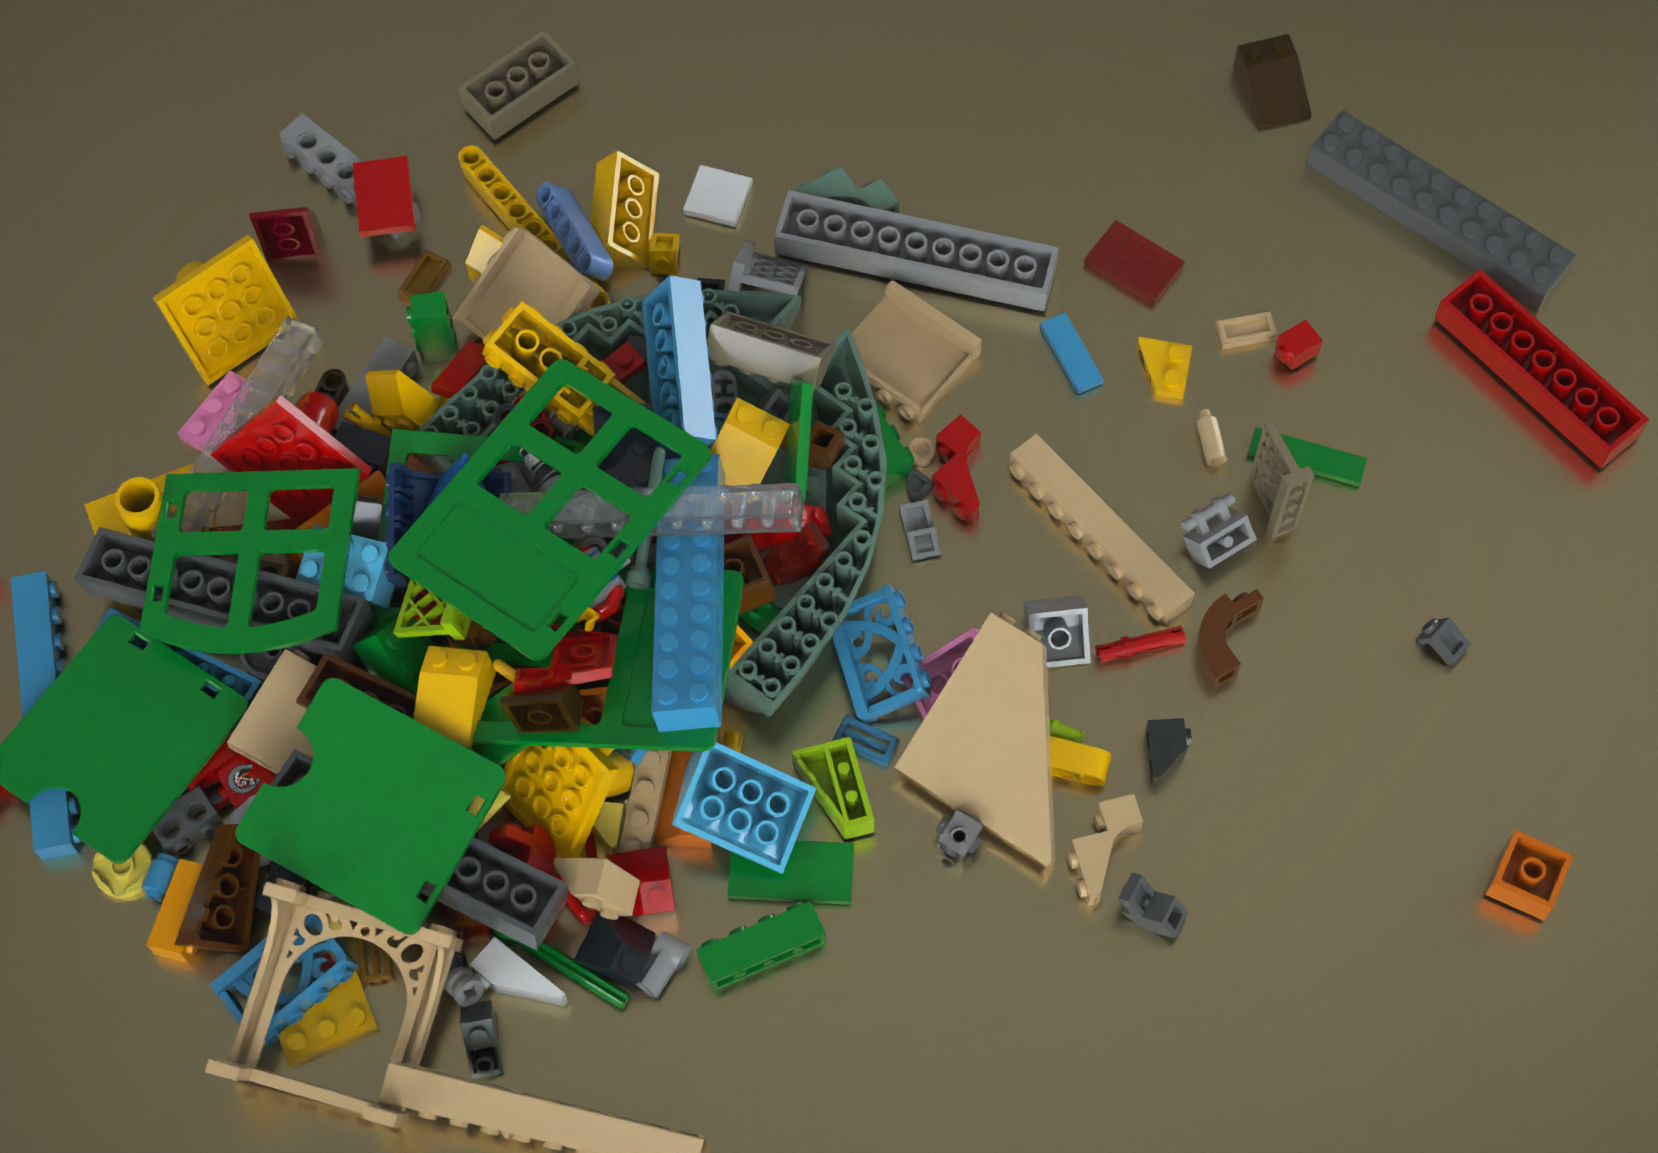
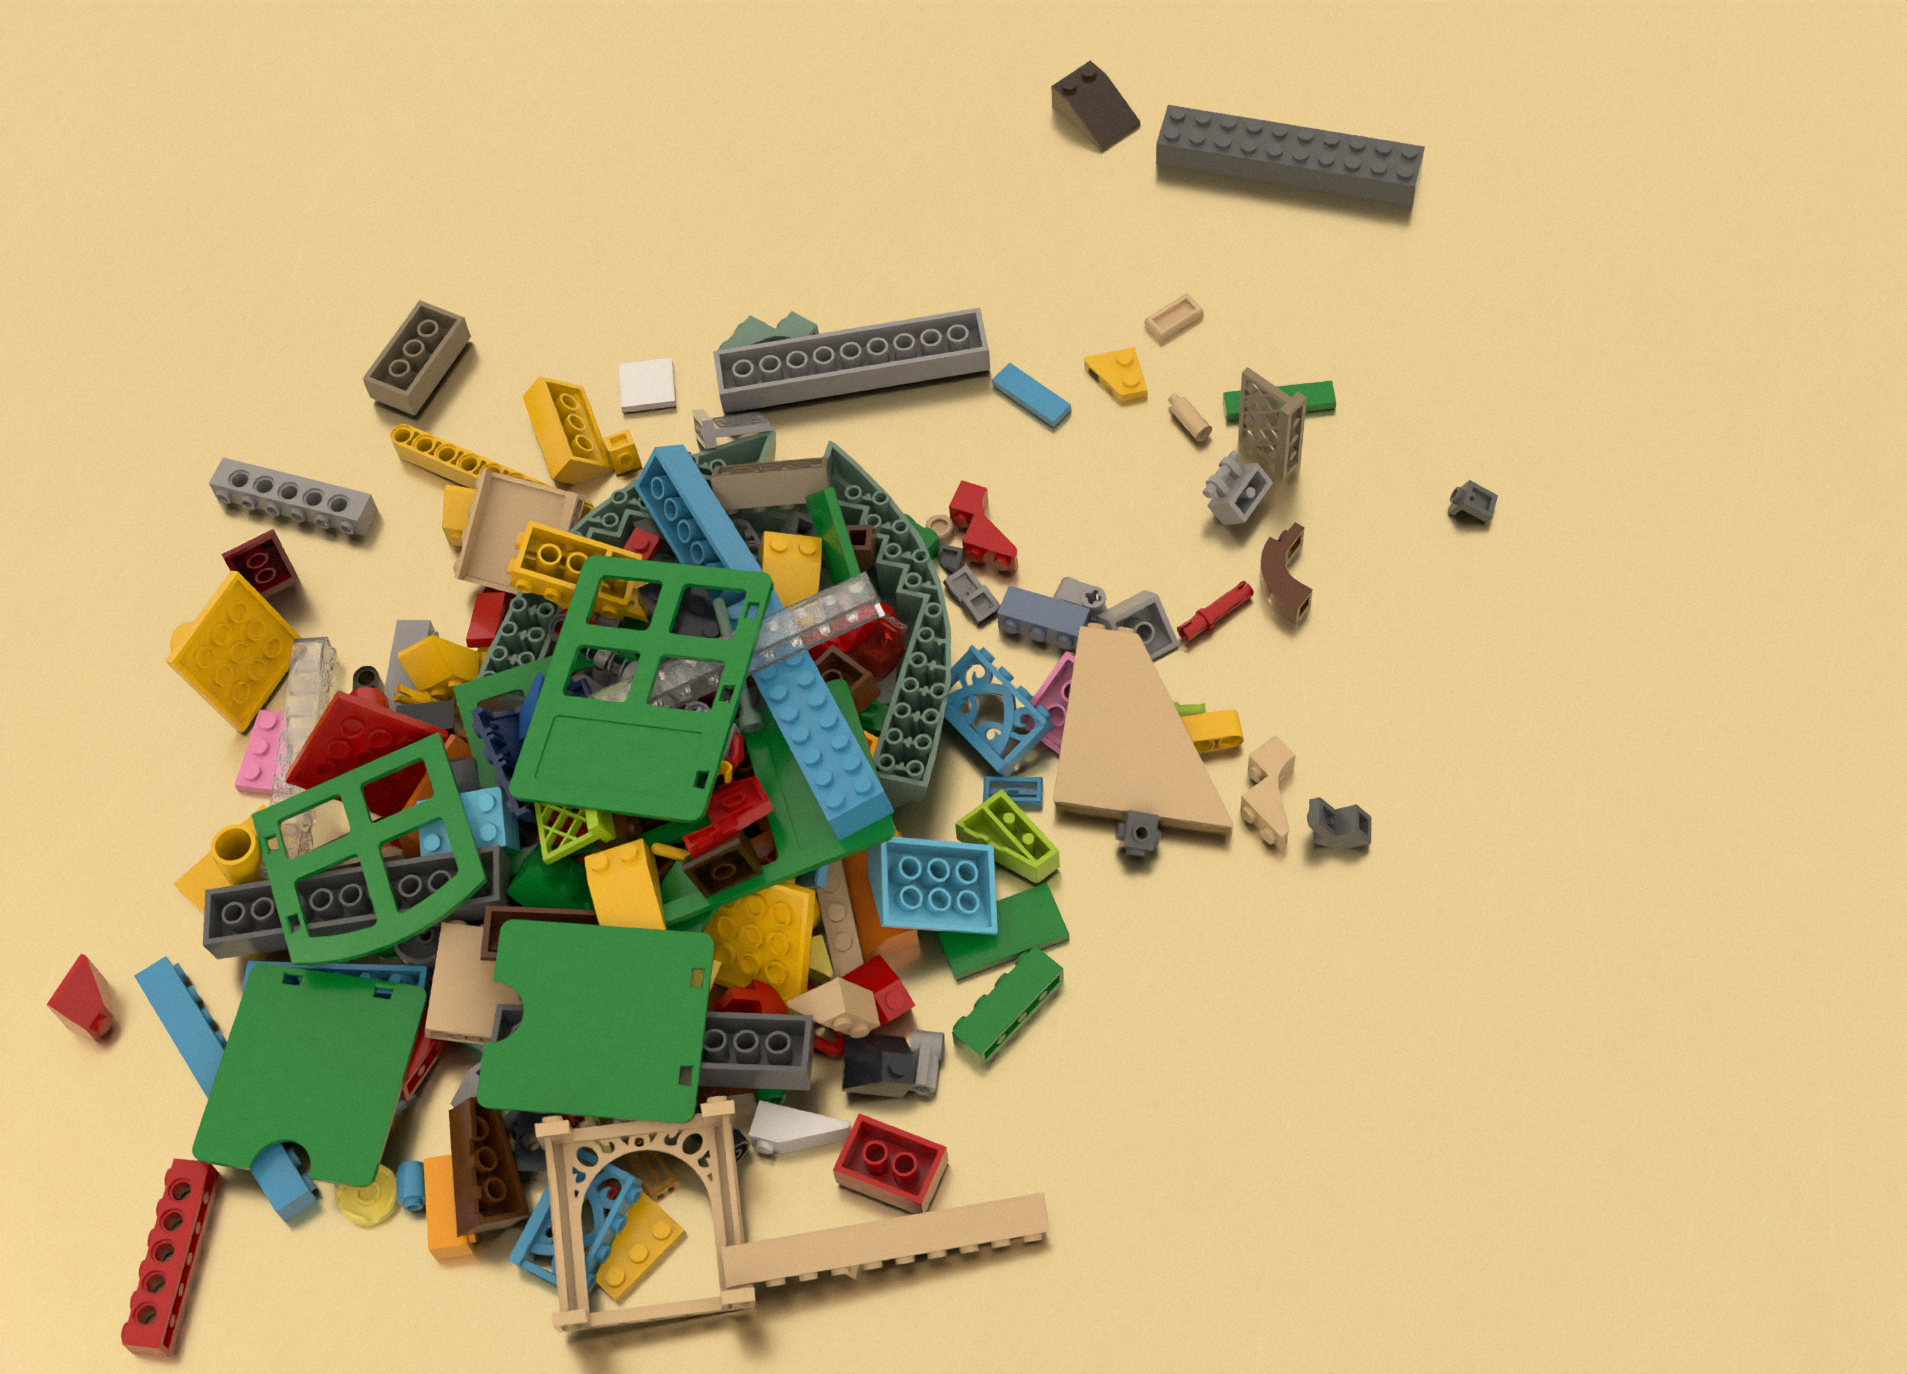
camera: 20 degrees left, 5 degrees down
dark grey brick [153,786,224,857] -> none
red torso [207,754,275,811] -> none
red tile [353,155,416,238] -> none
pearl gold tile [397,250,451,302] -> none
green brick [406,291,458,362] -> none
light grey wheel [444,967,484,1007] -> none
pearl dark grey slope [460,1000,503,1079] -> none
clear red tile [462,925,493,945] -> none
green axle [521,940,630,1009] -> none
medium blue beam [536,182,613,281] -> none
tan panel [852,280,982,424] -> none
tan brick [1009,433,1195,626] -> none
clear red tile [1084,220,1185,305] -> none
pearl dark grey slope [1145,718,1192,788] -> none
red brick [1275,319,1323,370] -> none
red brick [1434,269,1649,469] -> none
orange brick [1485,830,1574,921] -> none
none -> red brick [833,1113,949,1214]
none -> sand blue brick [997,585,1091,650]
none -> light grey piece [1053,577,1107,623]

